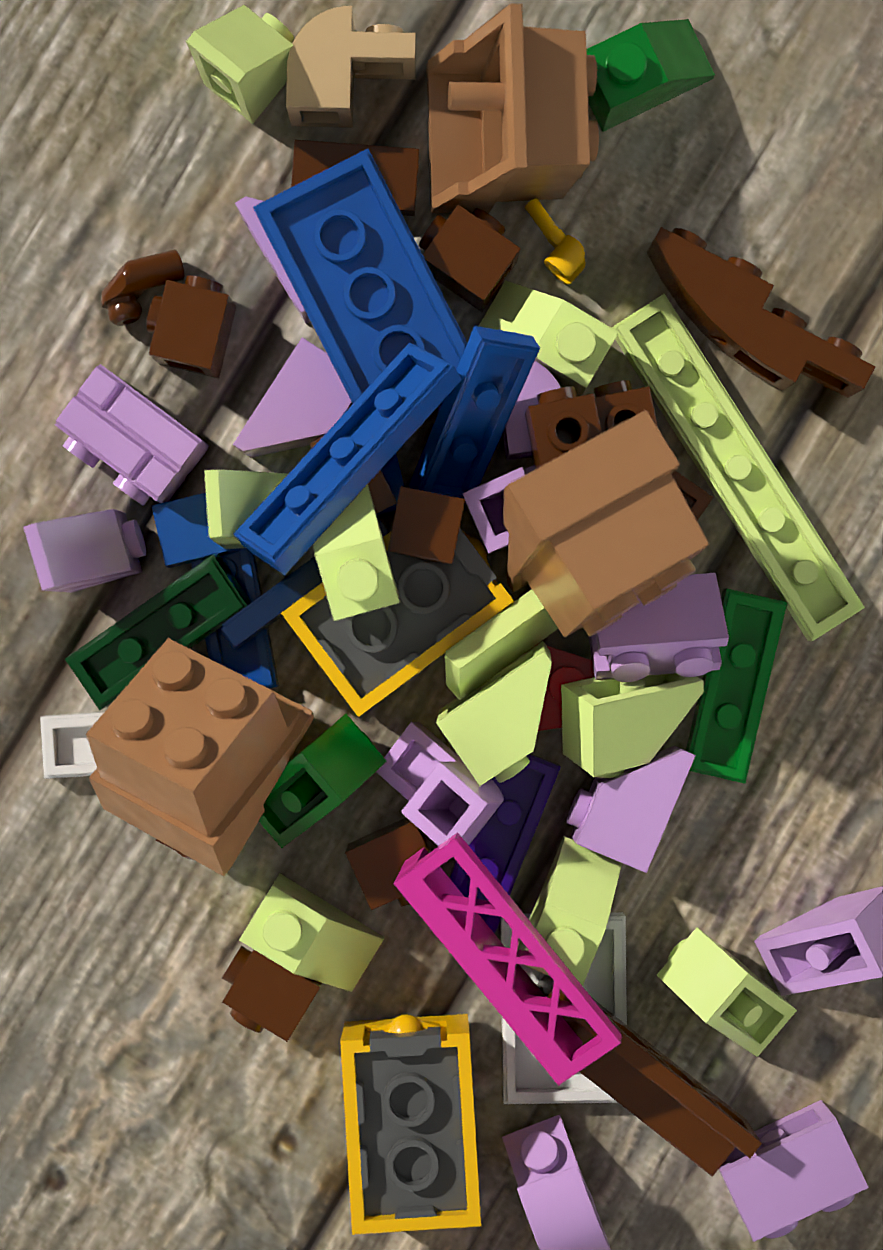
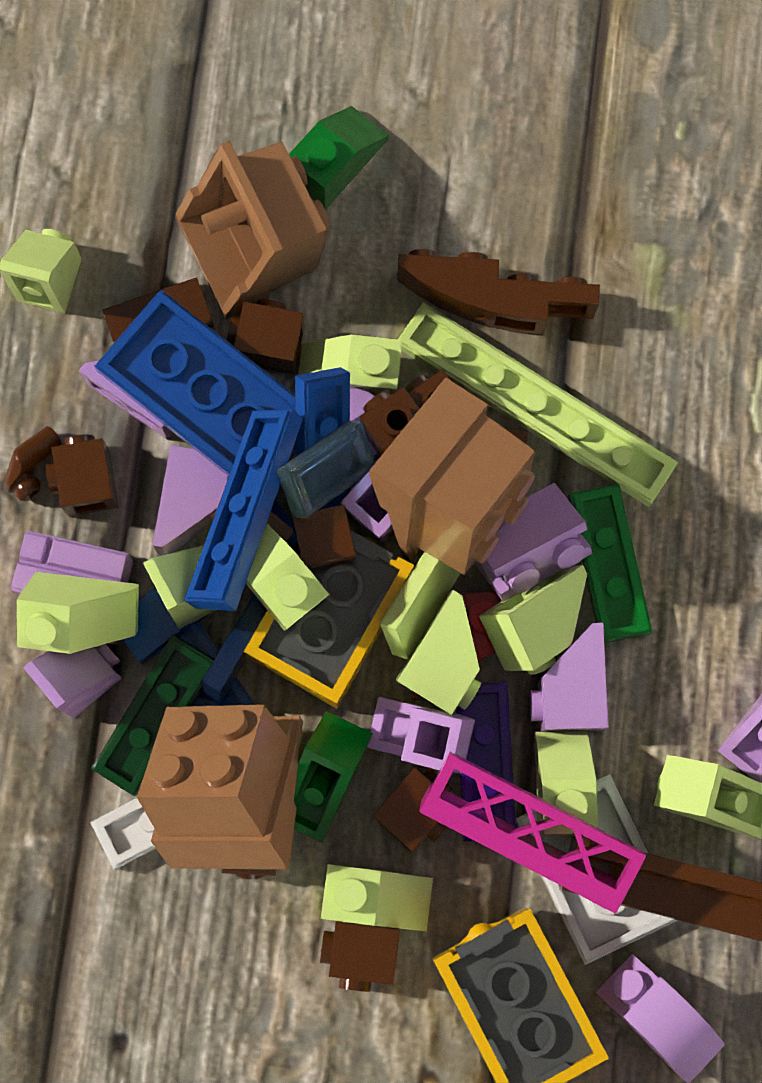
camera: 30 degrees left, 10 degrees down
tan brick [286,6,416,128] -> none
yellow hand [525,198,586,285] -> none
none -> yellowish green slope [17,571,139,654]
none -> clear light blue tile [276,421,375,519]

